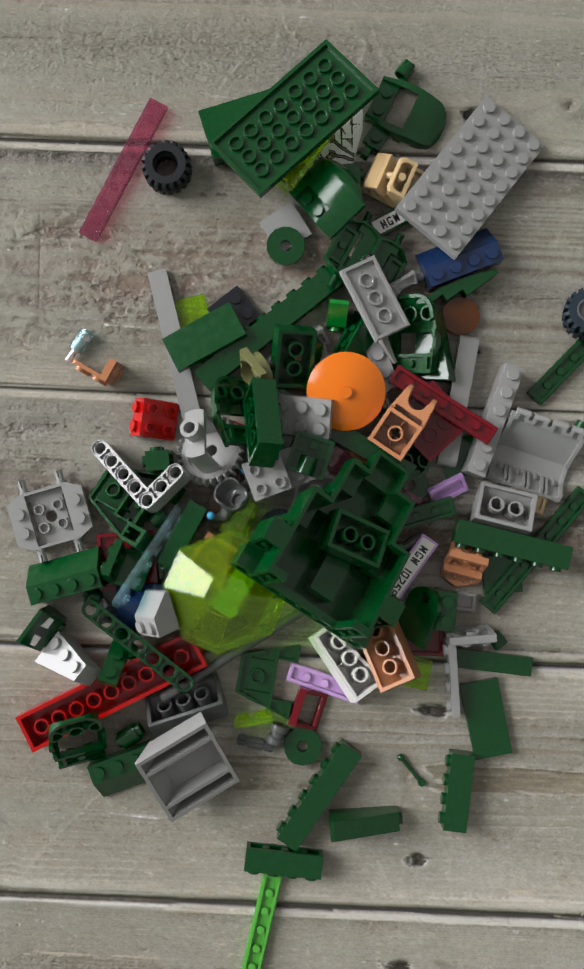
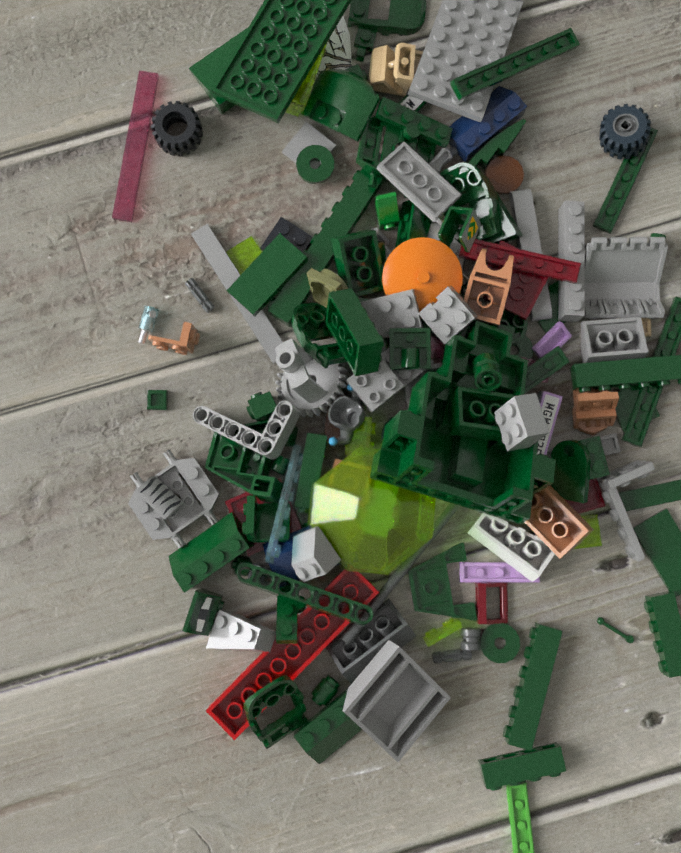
camera: 15 degrees left, 5 degrees down
red bracket [129,397,179,441] -> none
dark green slope [329,805,403,842] -> none
dark green hose [491,629,508,650] -> none
none -> light grey brick [135,476,183,520]
none -> dark green tile [147,390,168,410]
none -> dark grey axle [185,278,215,313]
none -> dark green hinge [375,97,453,148]
none -> light grey piece [418,286,478,345]
none -> dark green piece [438,206,481,252]
none -> dark green plate [449,28,580,101]
none -> dark green wheel [472,353,502,392]
none -> light grey brick [494,393,550,451]

